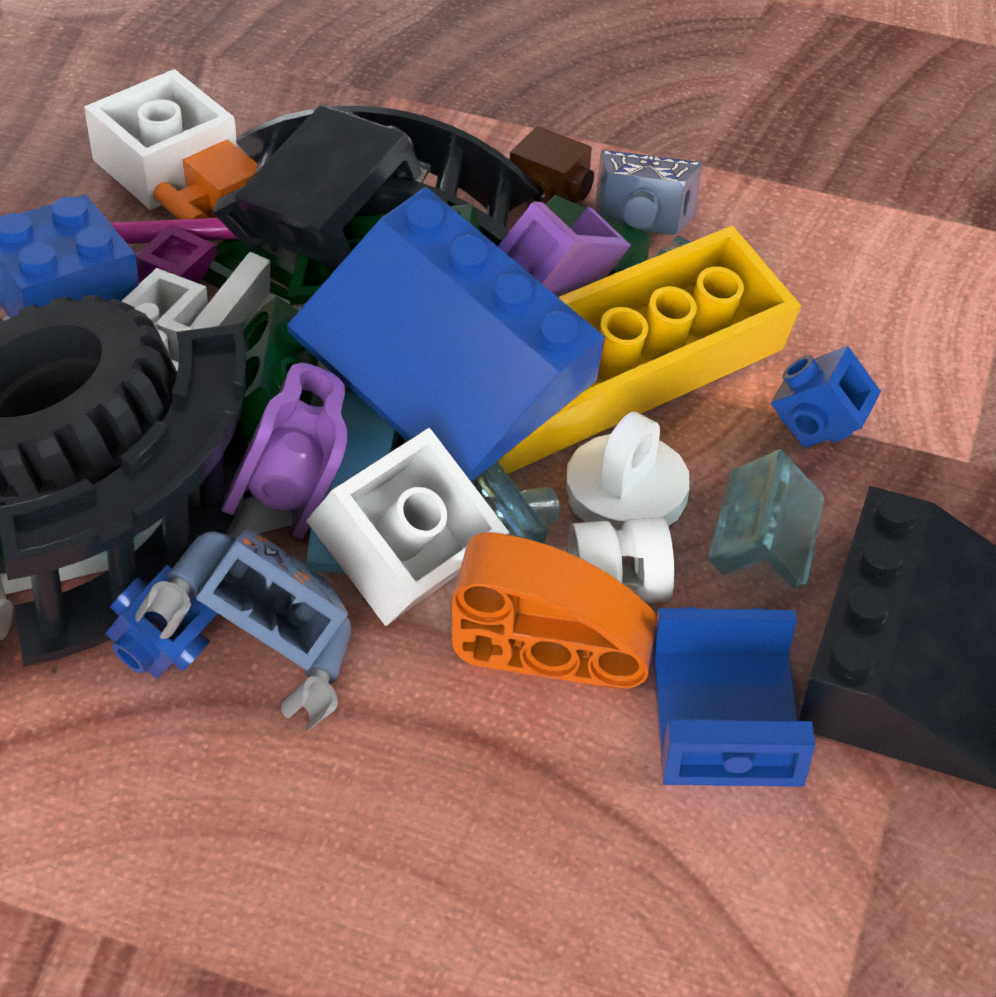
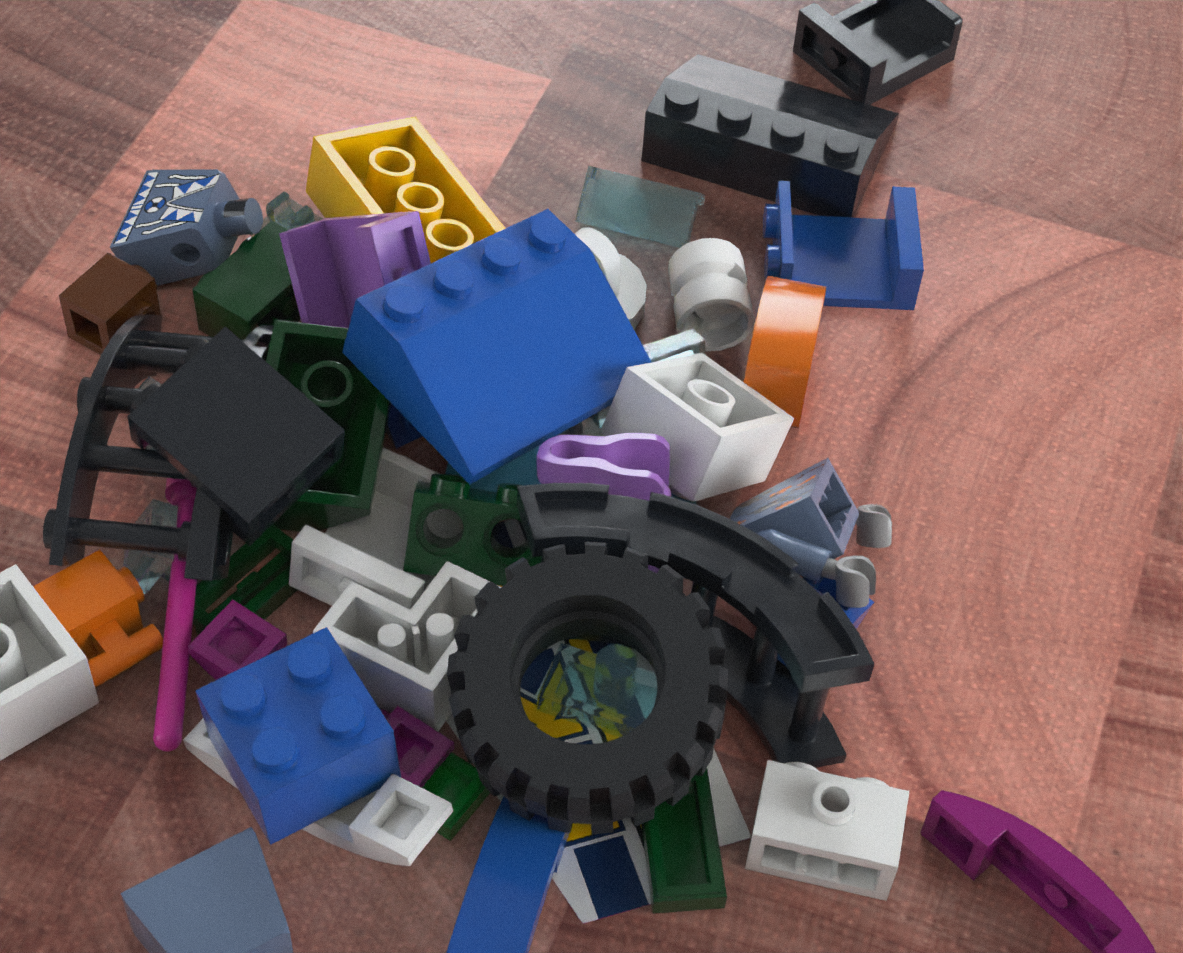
camera: 90 degrees left, 5 degrees up
blue brick [771,346,881,448] -> none

